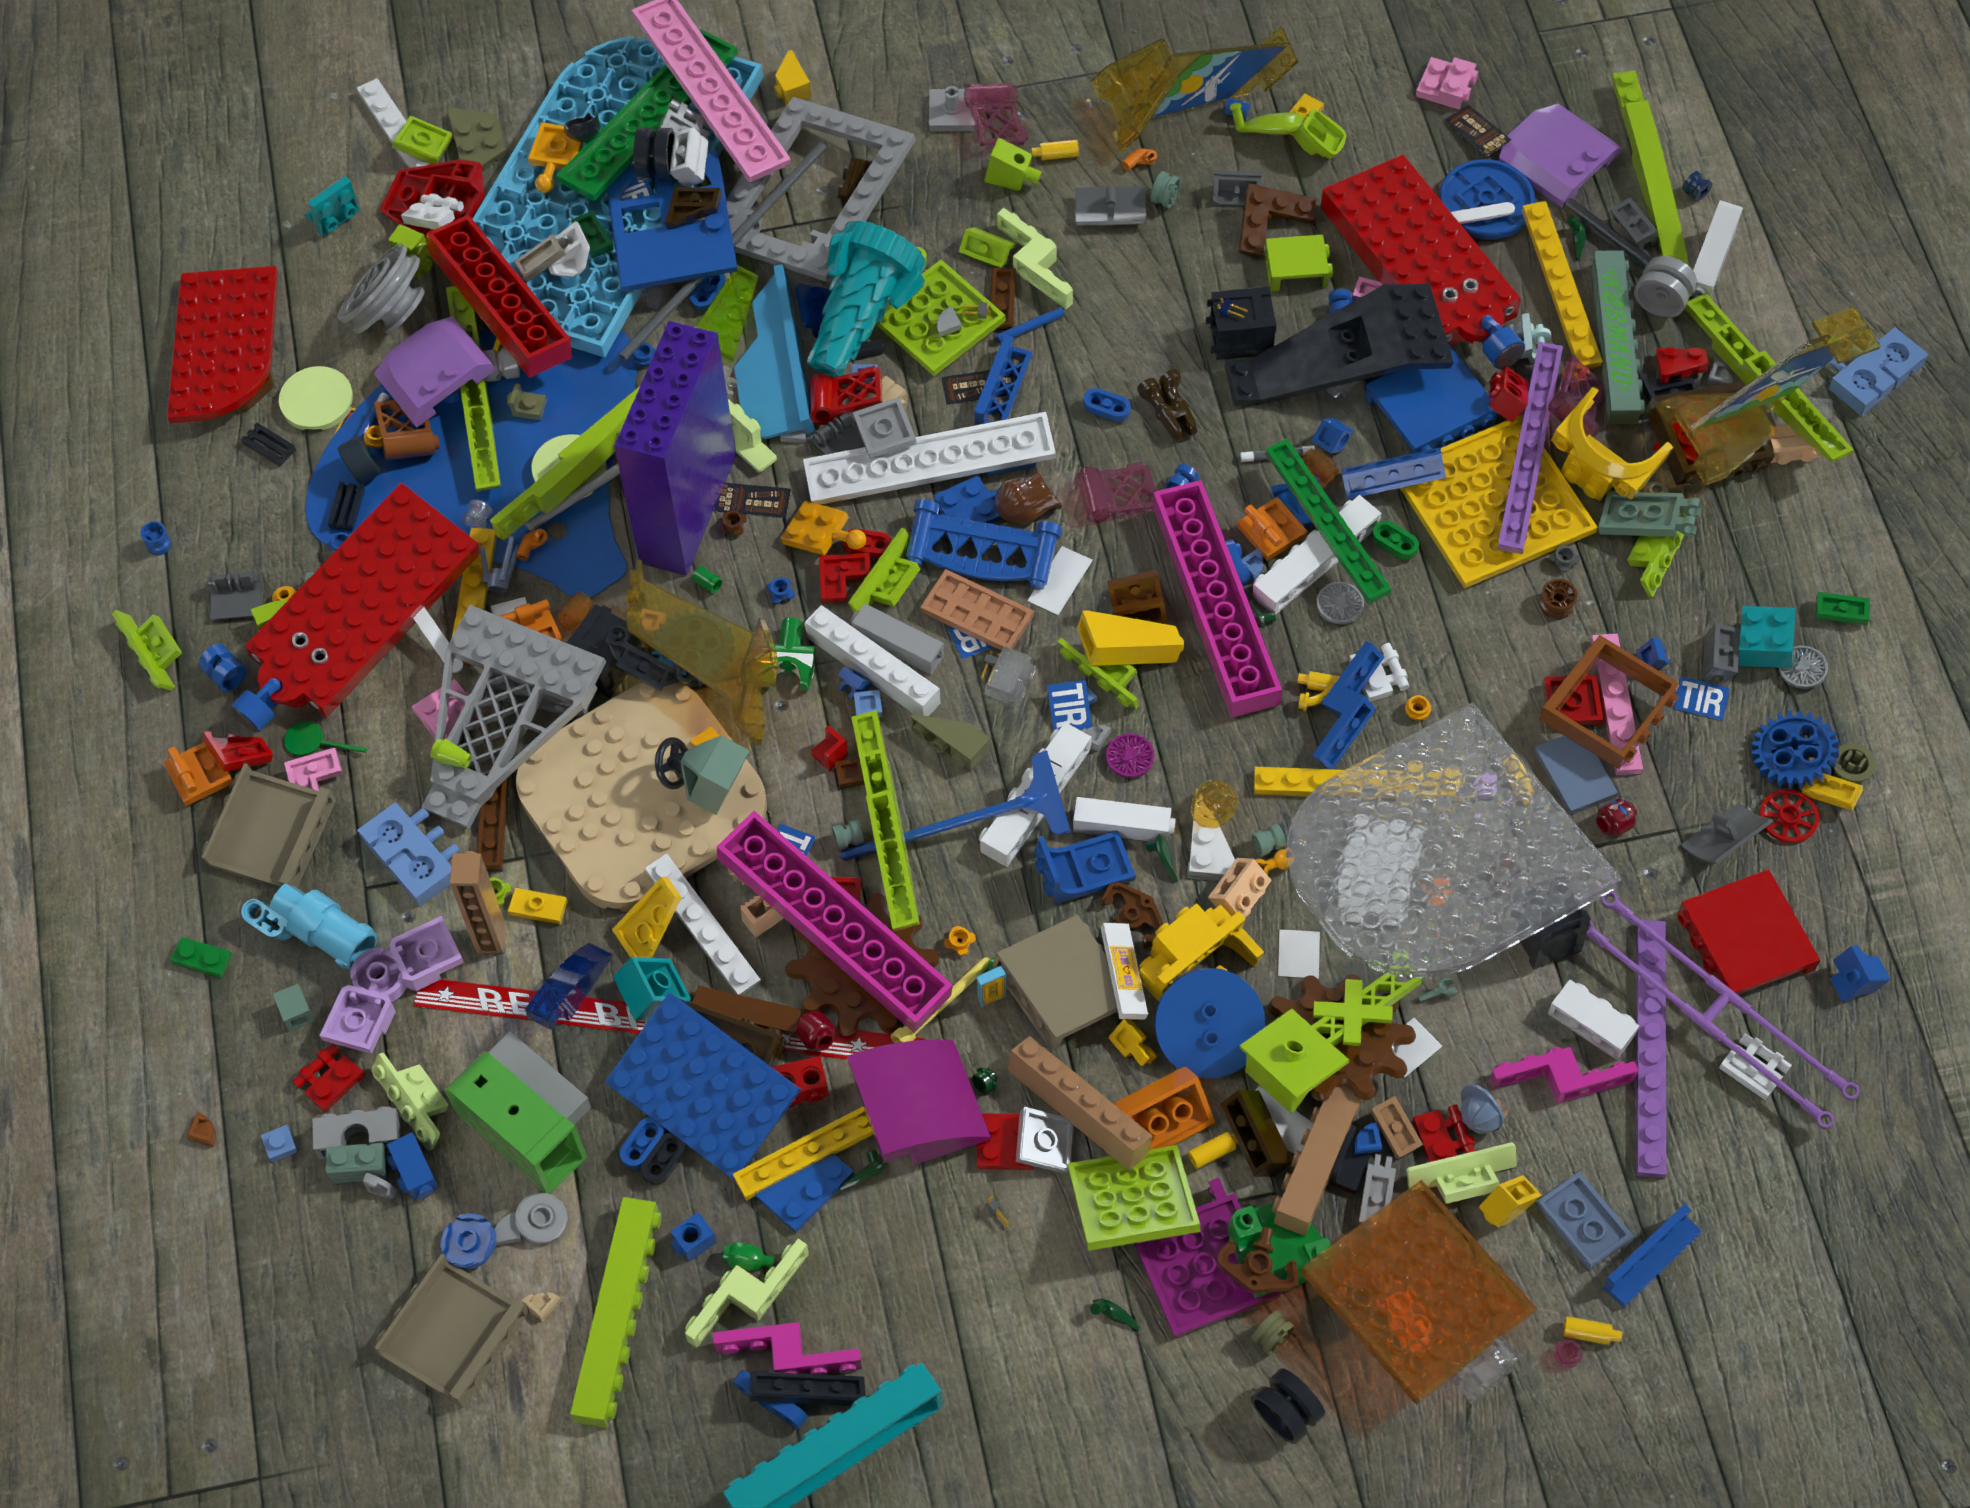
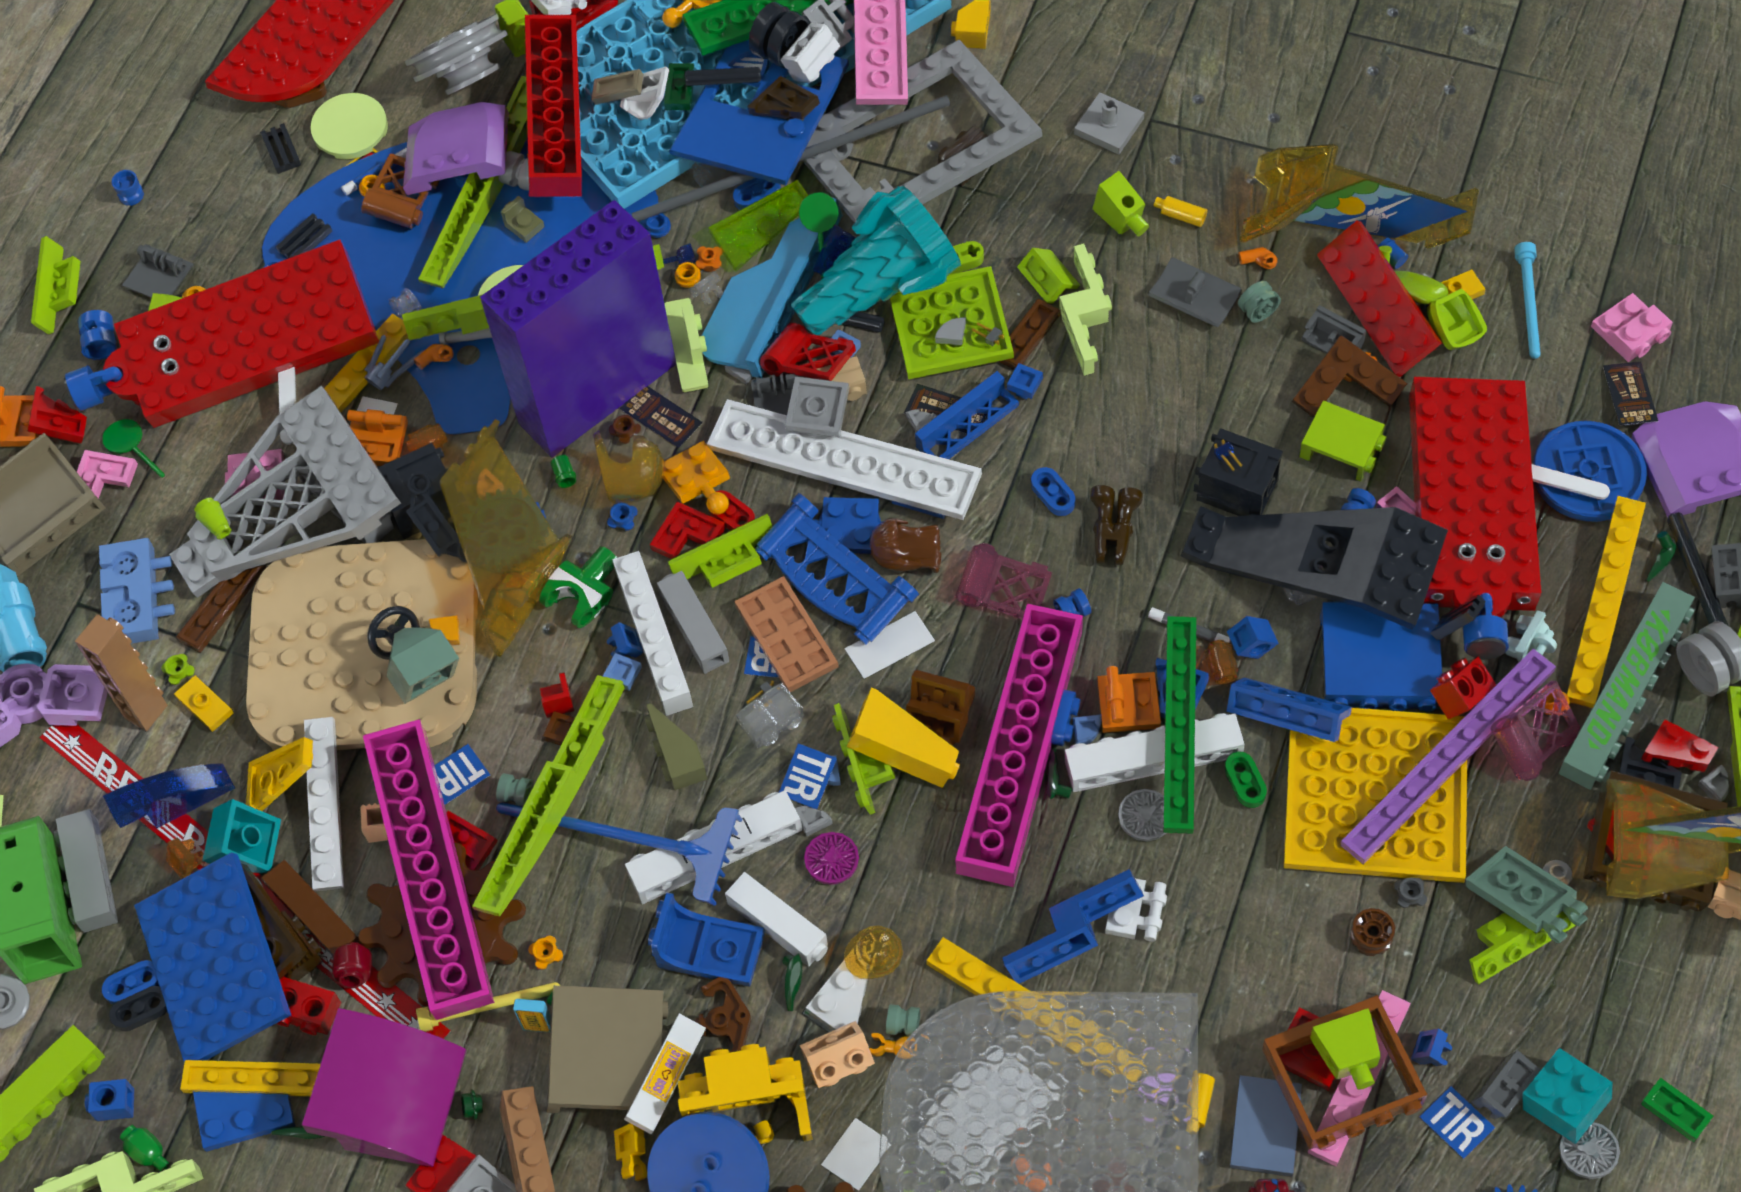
camera: 35 degrees right, 0 degrees up
black wheel [338,436,381,484] -> none
clear pink piece [964,83,1029,147] -> none
blue bar [996,307,1064,344] -> none
yellow plant [1297,671,1340,712] -> none
light orange plate [1405,695,1431,721] -> none
yellow piece [1551,387,1673,502] -> none
none -> clear orange tile [166,837,204,879]
none -> clear yellow piece [593,431,664,503]
none -> black axle [685,67,761,86]
none -> green piece [799,192,839,279]
none -> light grey tile [906,409,937,432]
none -> blue tile [1007,363,1043,399]
none -> lime torso [1310,1009,1380,1090]
none -> red plate [1317,220,1442,377]
none -> black tile [1430,595,1486,640]
none -> medium azure piece [1514,242,1540,359]

